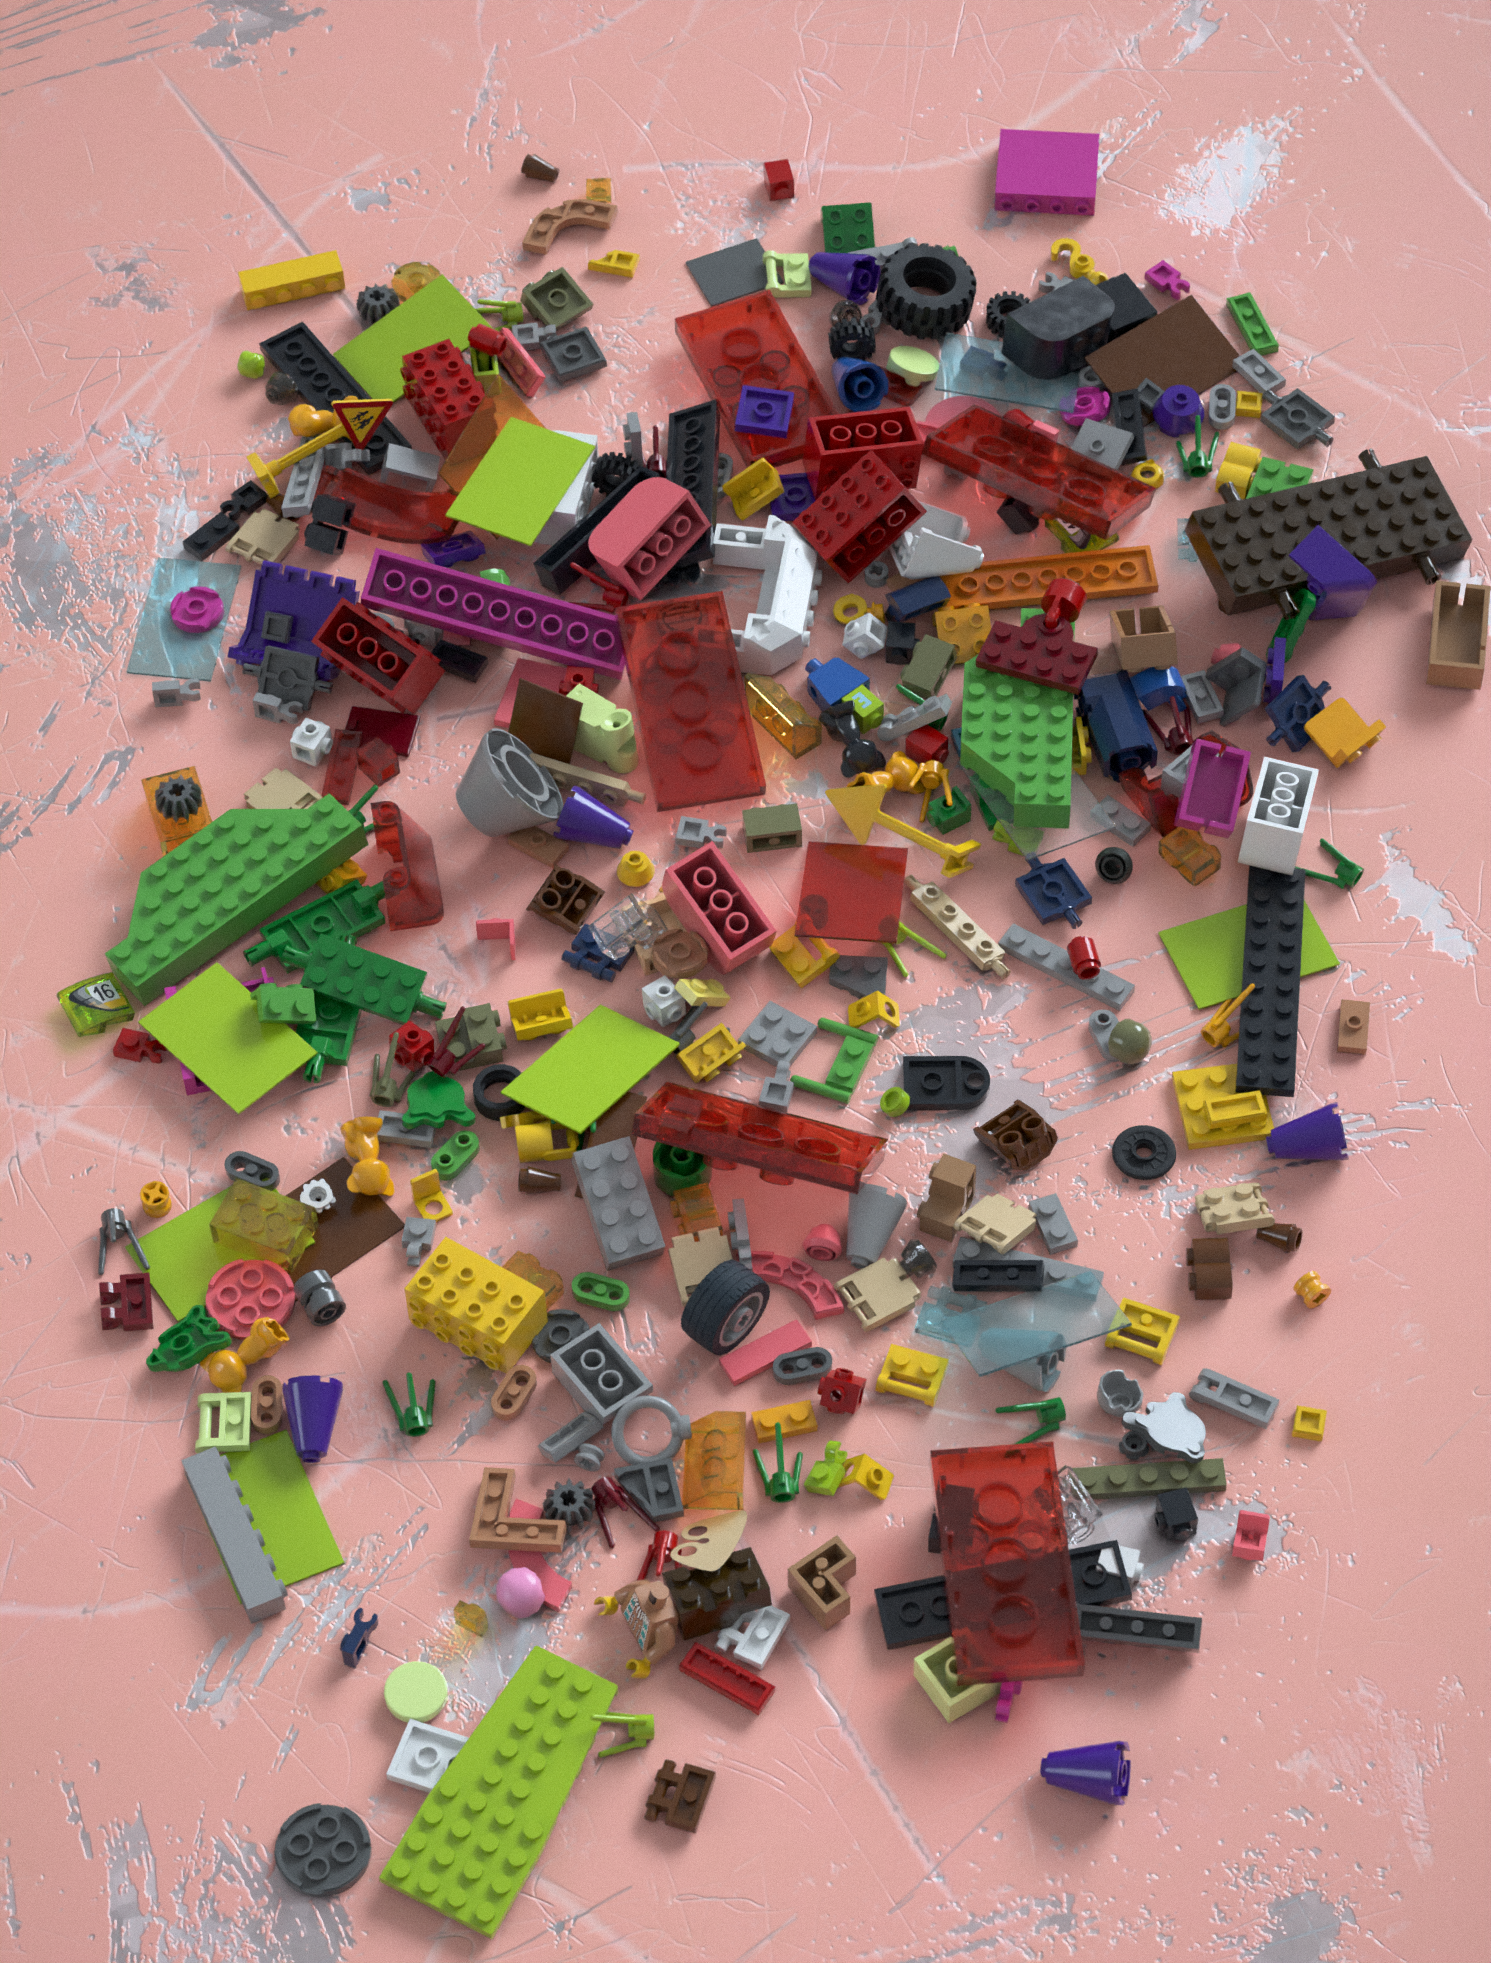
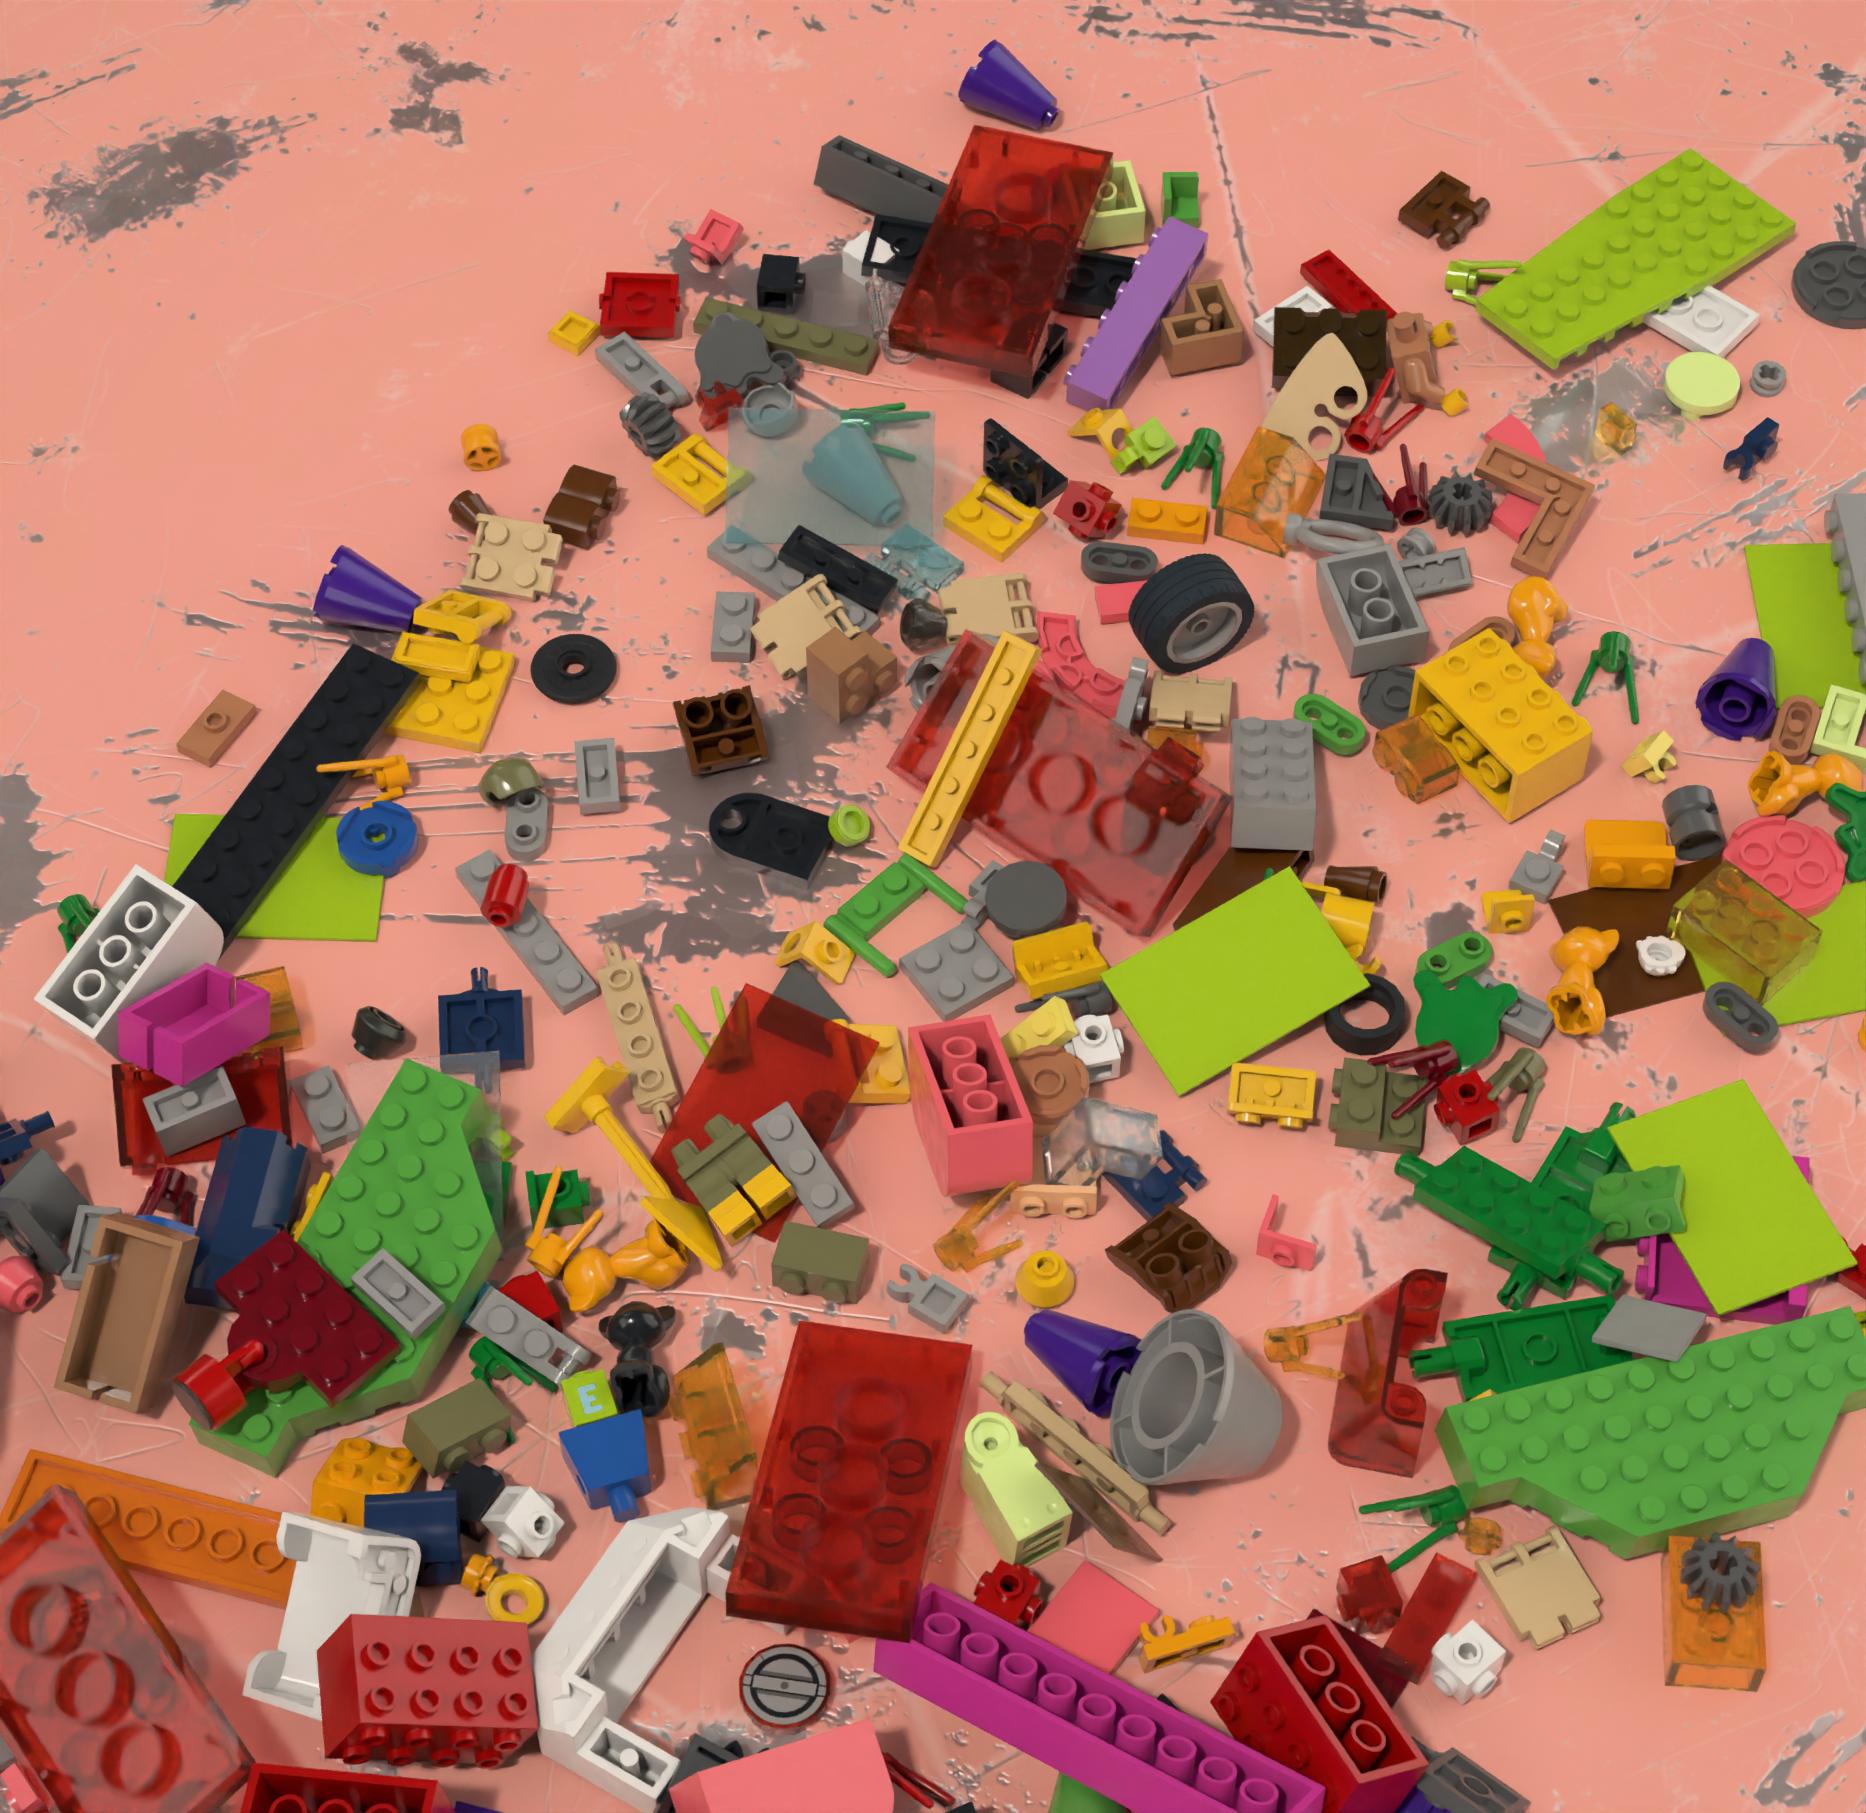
camera: 160 degrees left, 0 degrees up
light grey plate [253,692,303,724] -> none
bright pink hair [496,1567,545,1618] -> none
none -> blue plate [336,801,419,878]
none -> light grey plate [351,1248,446,1340]
none -> yellow plate [413,589,511,644]
none -> light grey plate [574,738,621,814]
none -> red plate [599,272,681,338]
none -> dark grey gear [619,392,681,459]
none -> olive hips [671,1114,797,1247]
none -> clear red tile [696,381,743,432]
none -> light grey plate [751,1101,856,1228]
none -> yellow plate [898,631,1043,867]
none -> black bracket [983,418,1068,510]
none -> dark grey tile [985,861,1067,937]
none -> medium lavender brick [1063,216,1209,411]
none -> light orange plate [1139,1615,1235,1674]
none -> bright green panel [1161,172,1199,228]
none -> clear yellow plant [1263,1312,1363,1380]
none -> light orange animal [1507,576,1569,680]
none -> light orange bracket [1584,819,1676,889]
none -> light grey piece [1592,1295,1707,1362]
none -> light yellow tile [1621,730,1677,784]
none -> light grey bush [1750,360,1786,397]

